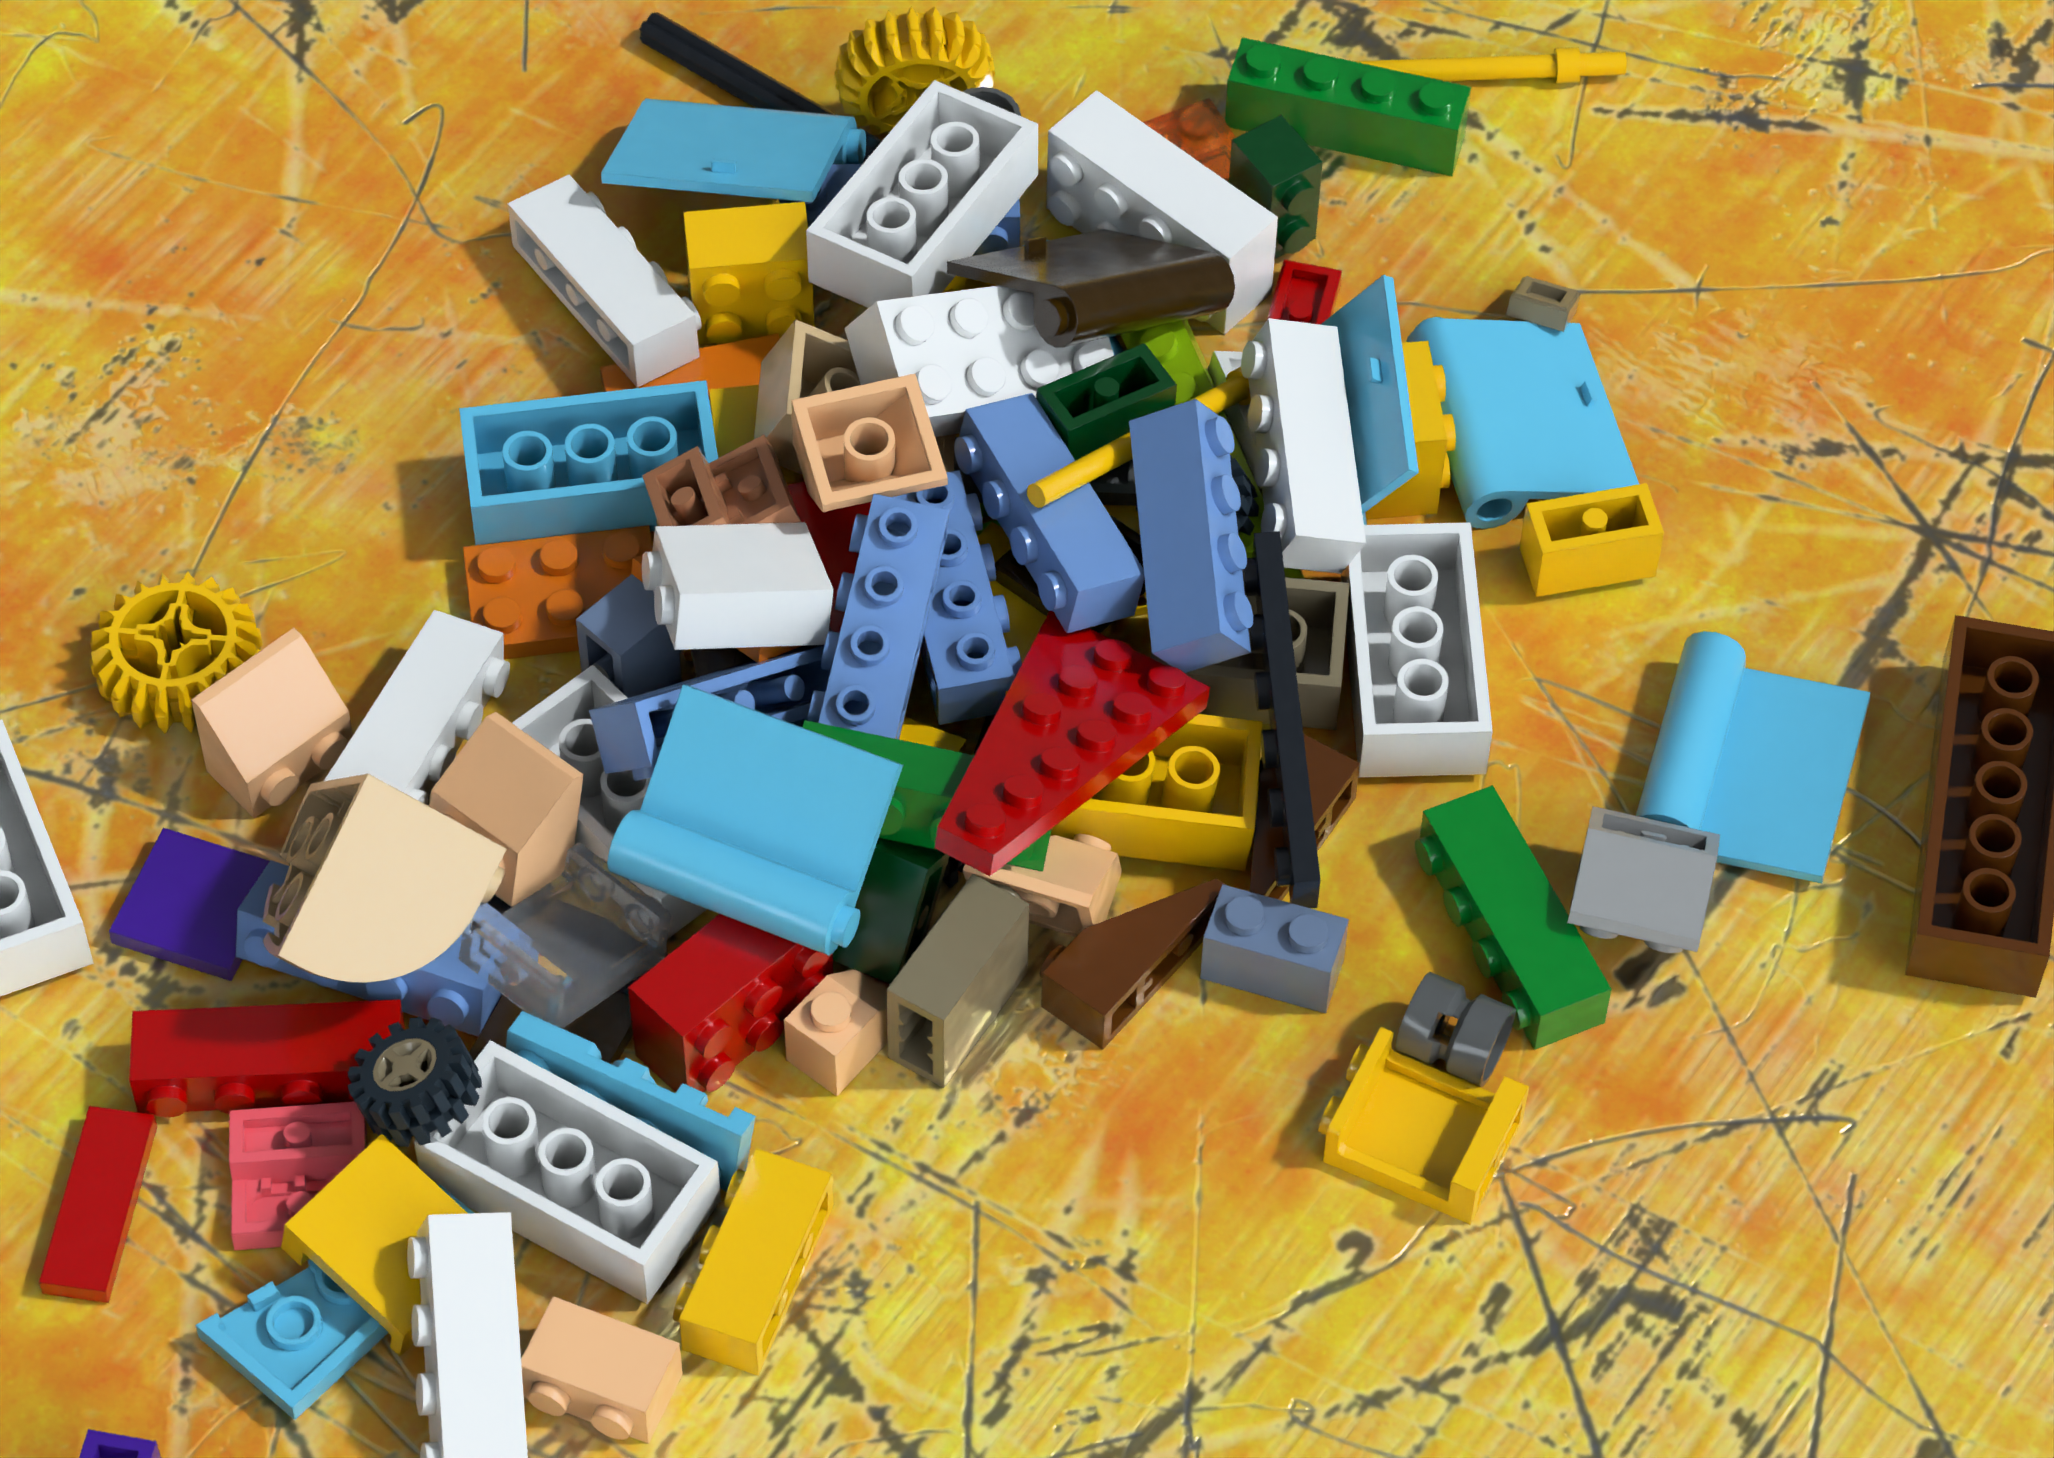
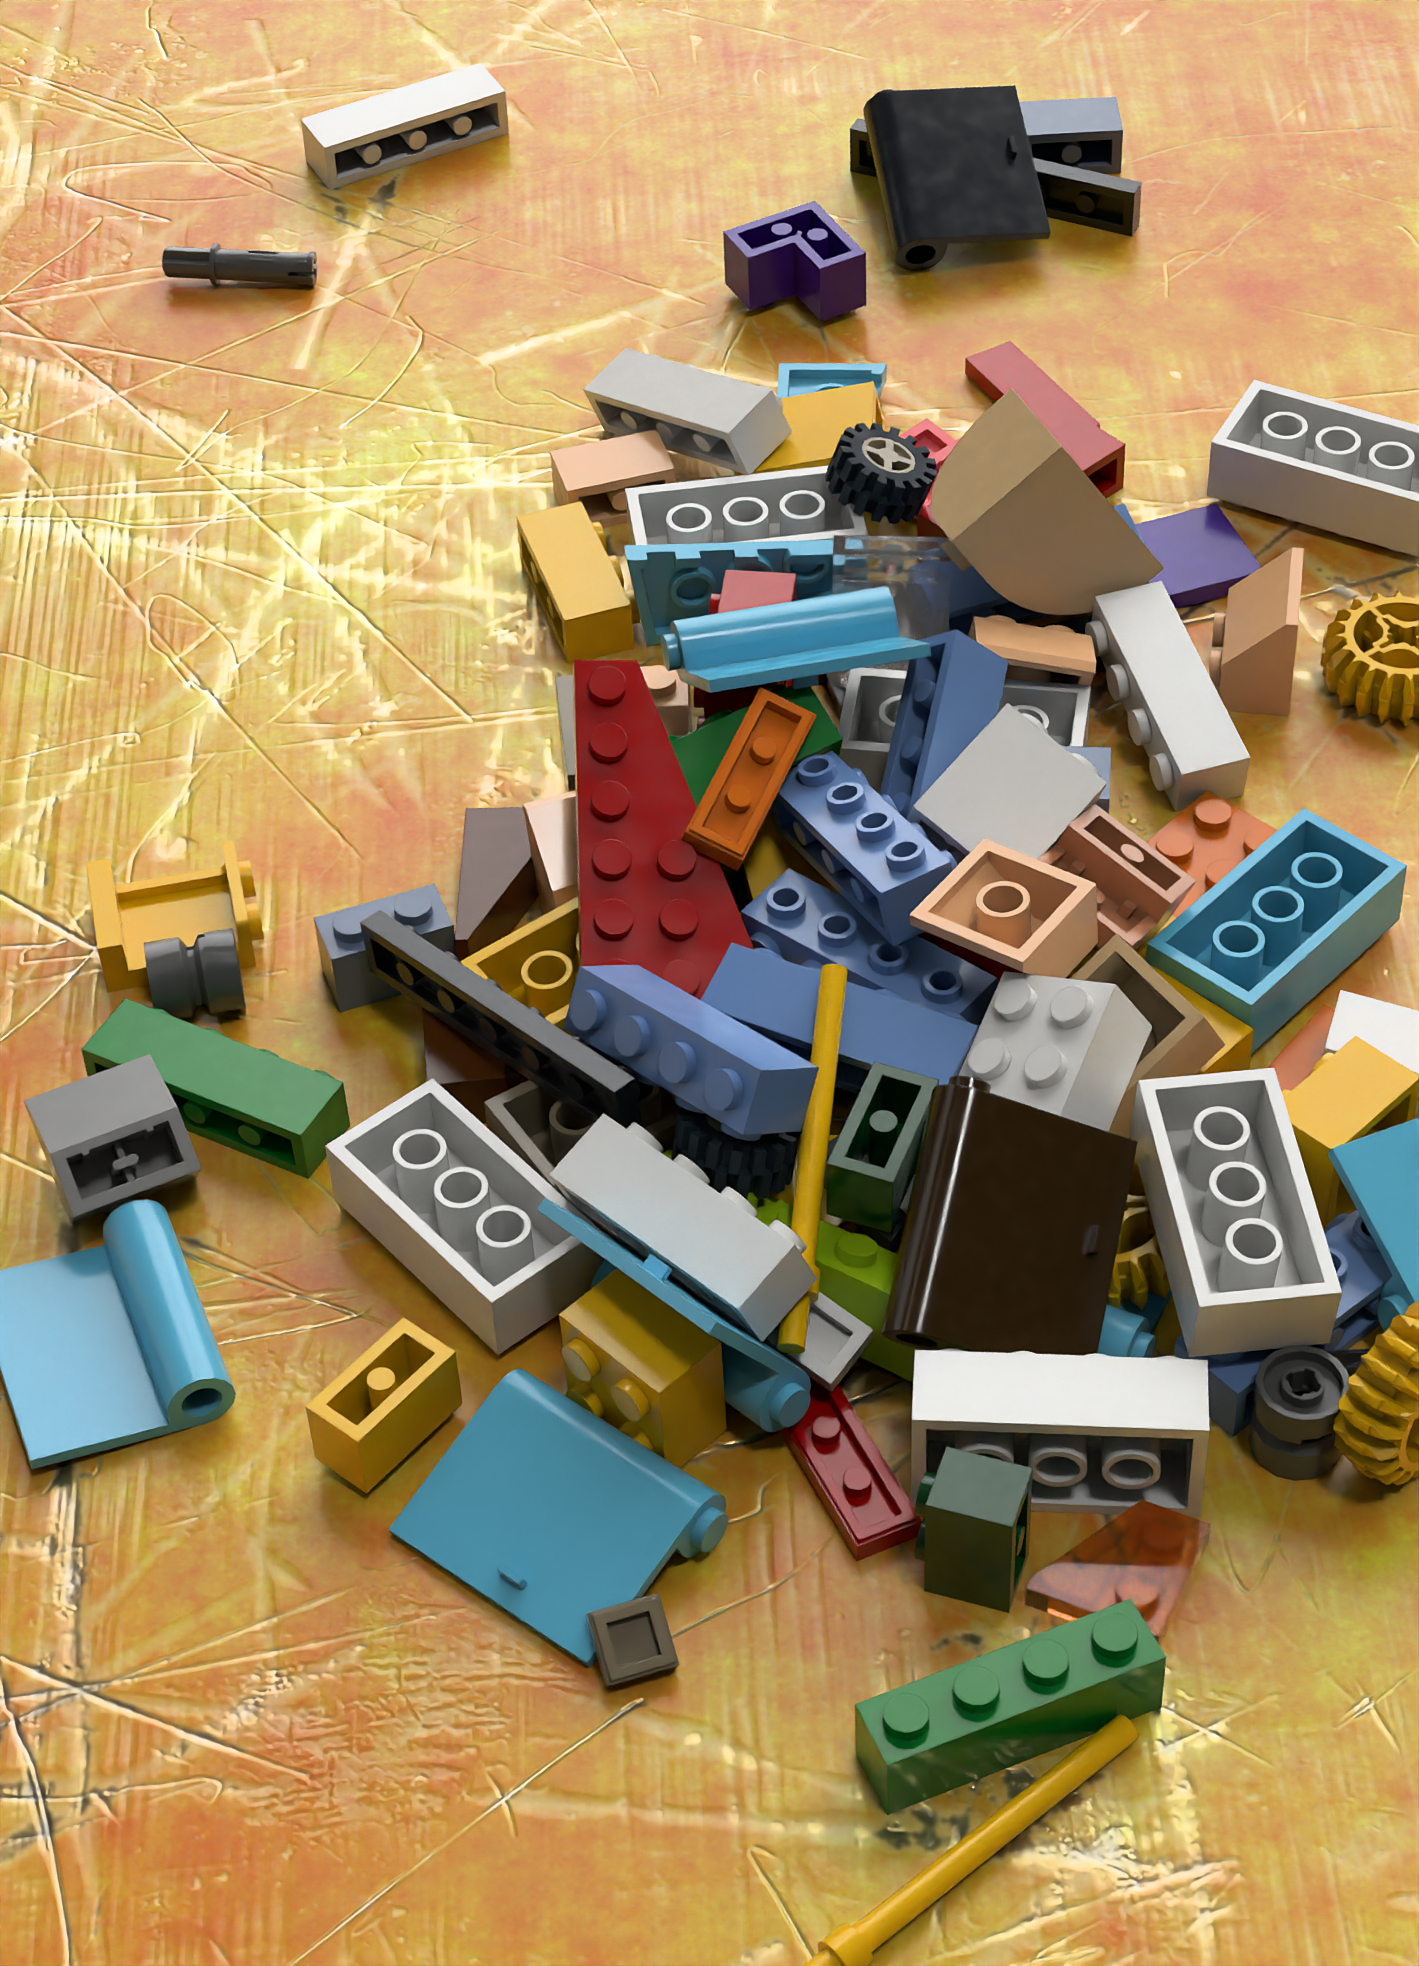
camera: 145 degrees right, 10 degrees down
none -> orange tile [681,687,817,871]

